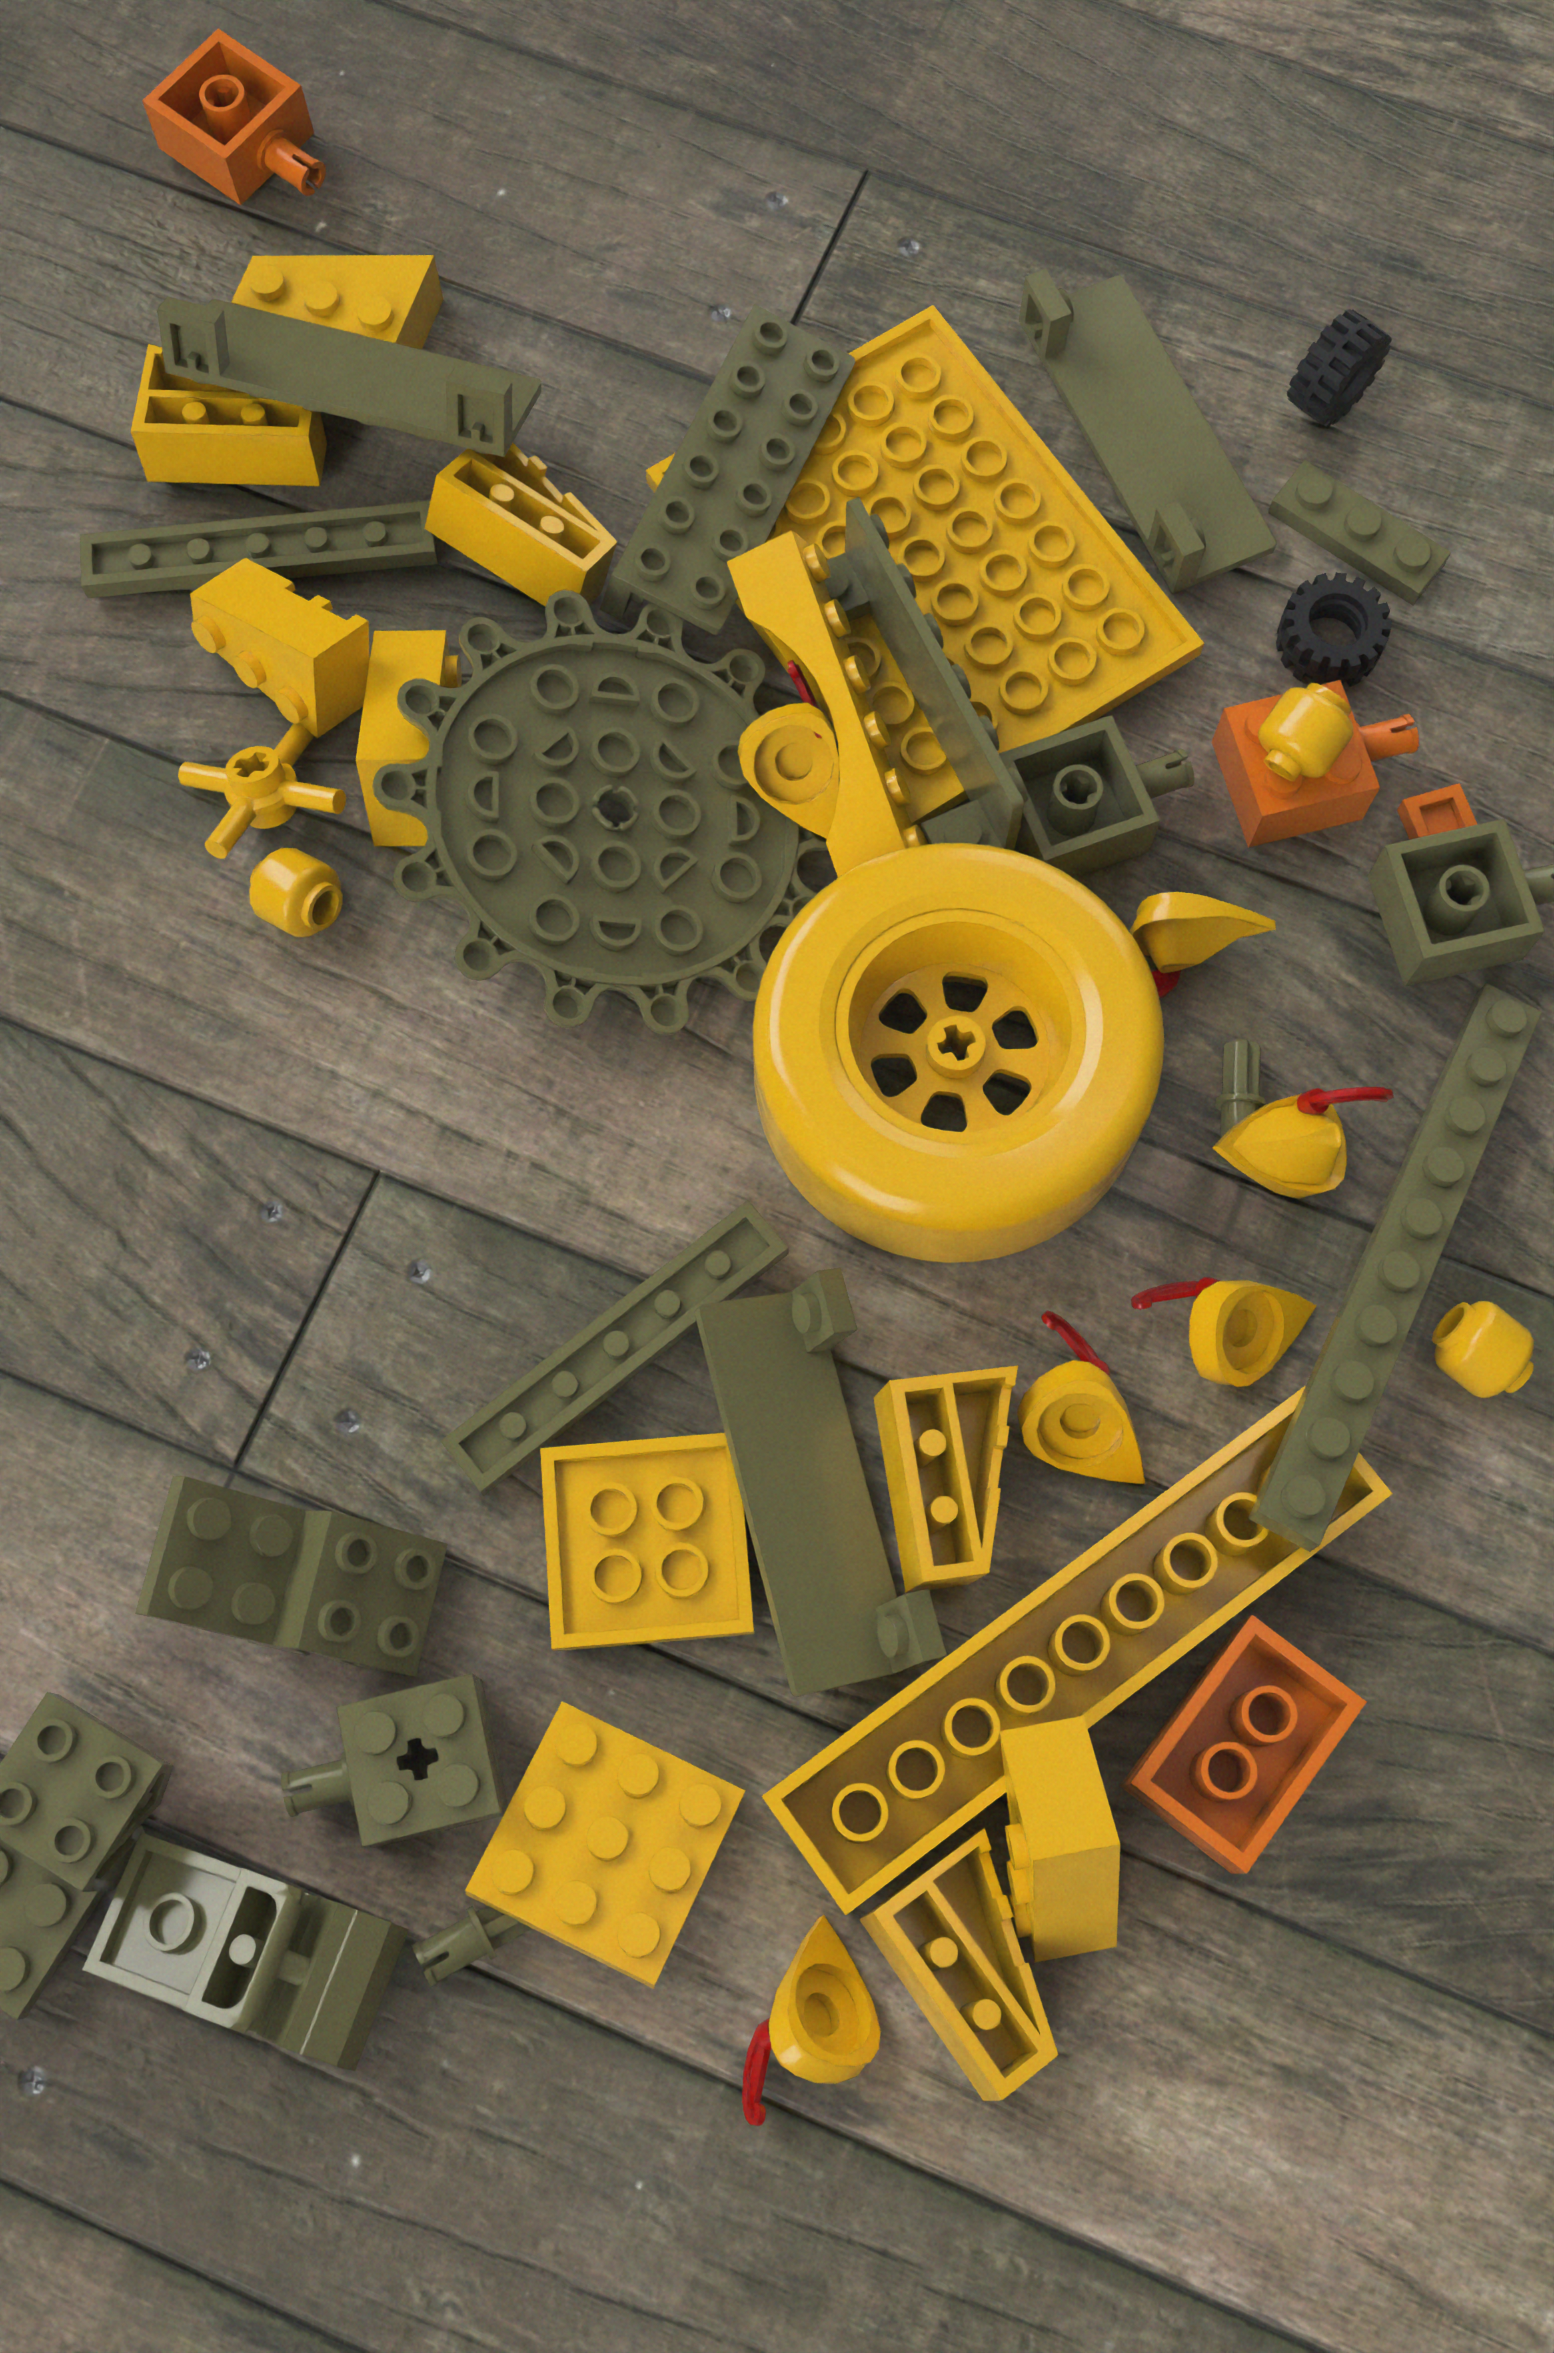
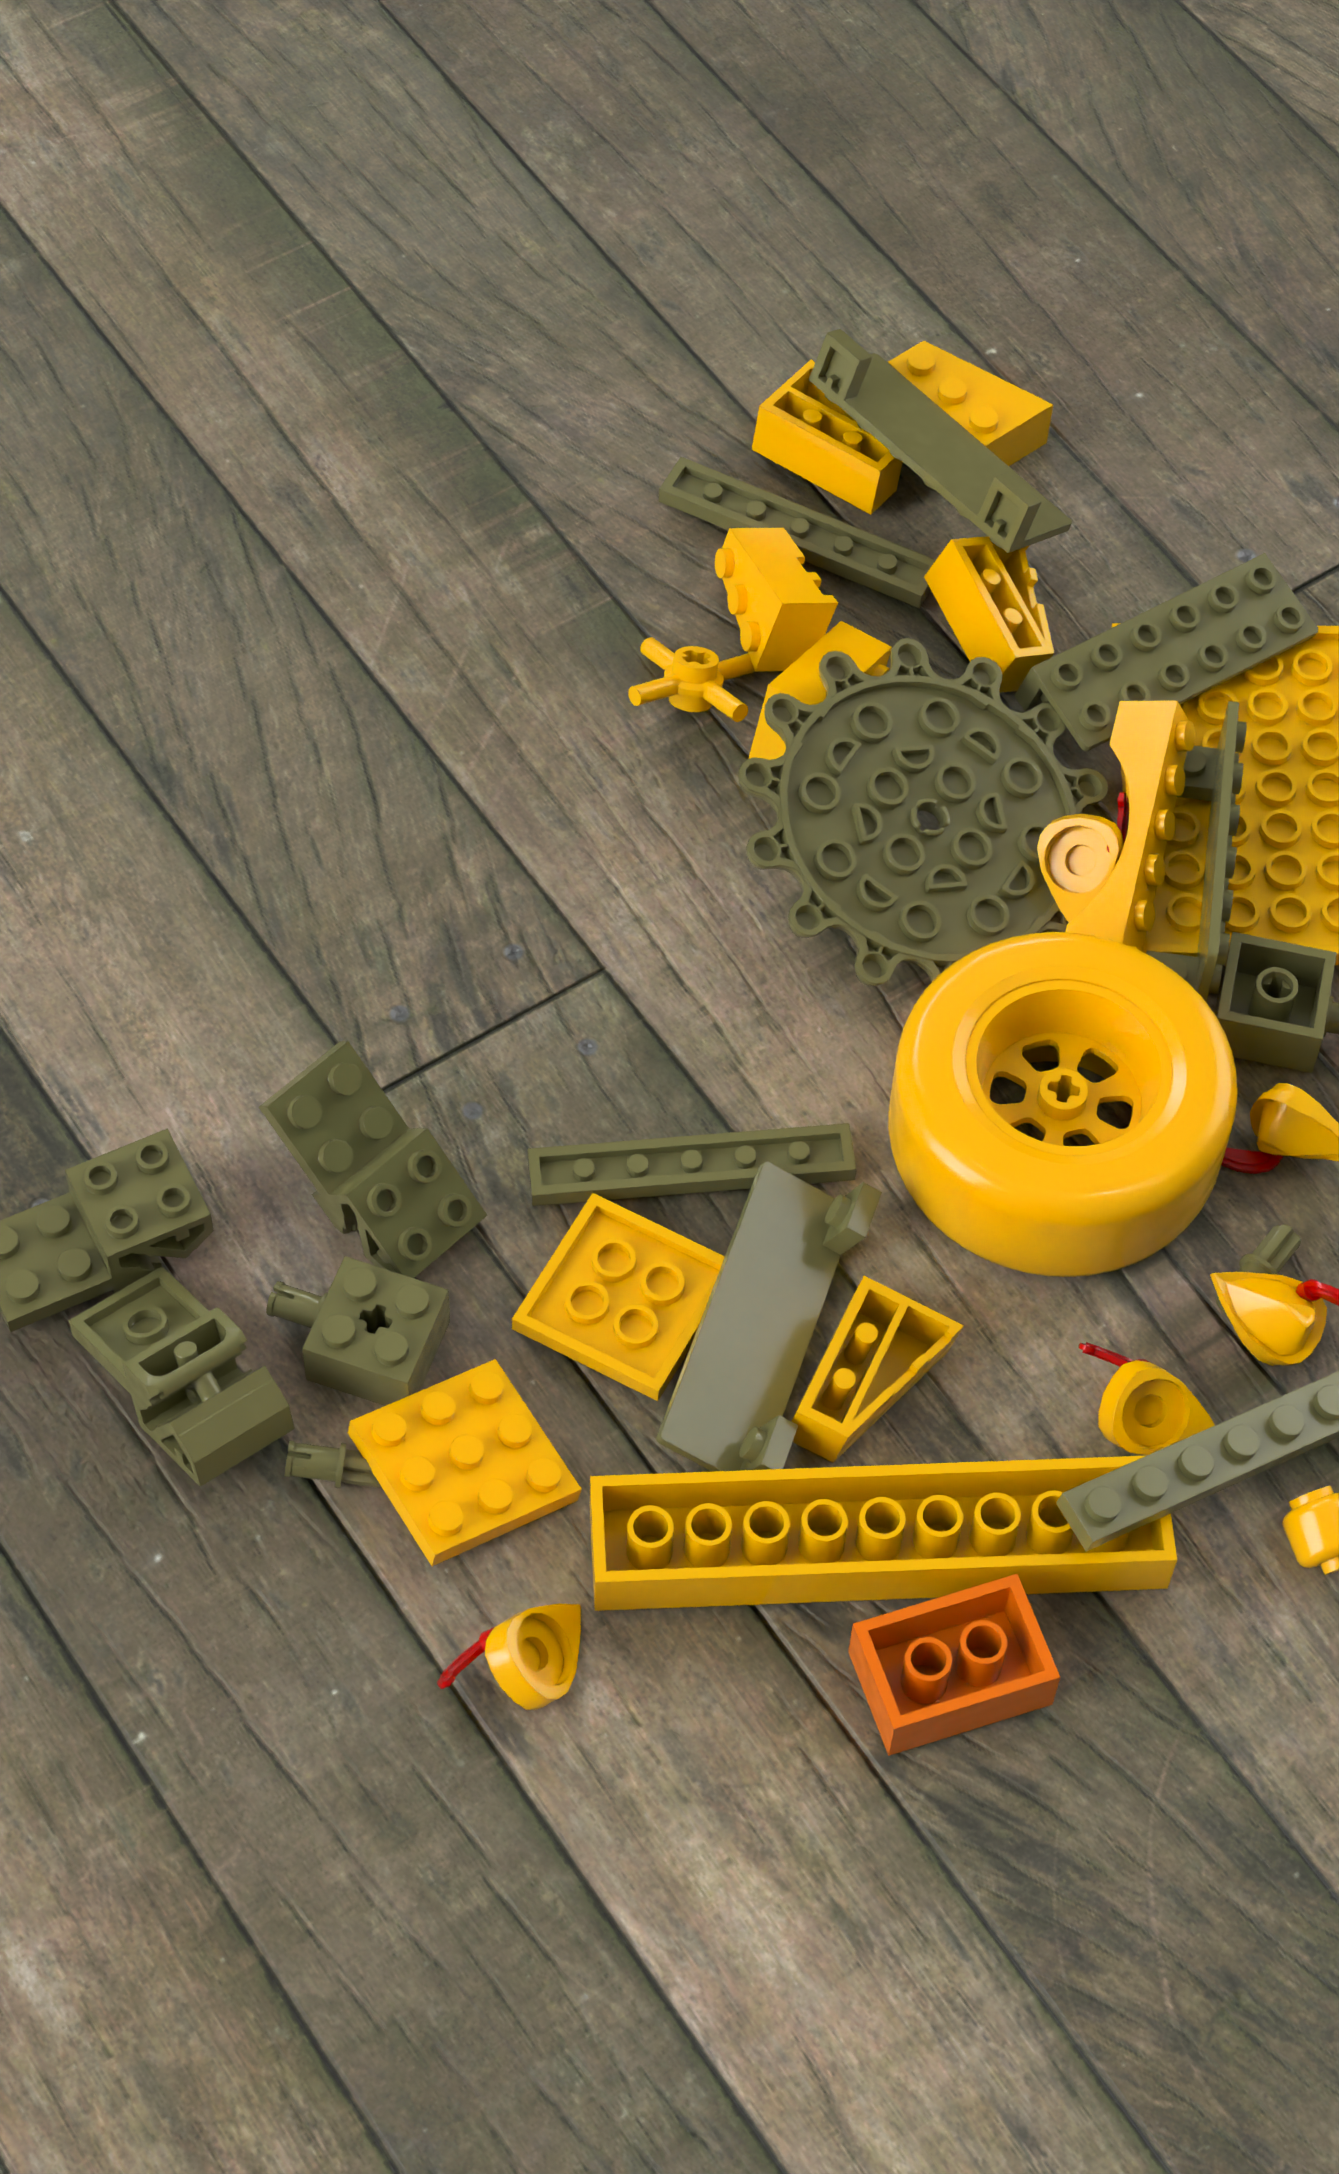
camera: 30 degrees right, 15 degrees down
orange brick [142,28,326,206] -> none
yellow head [249,848,343,937] -> none
yellow wedge [859,1828,1059,2101] -> none
yellow wedge [999,1715,1120,1963] -> none
yellow piece [1017,1310,1145,1484] -> none

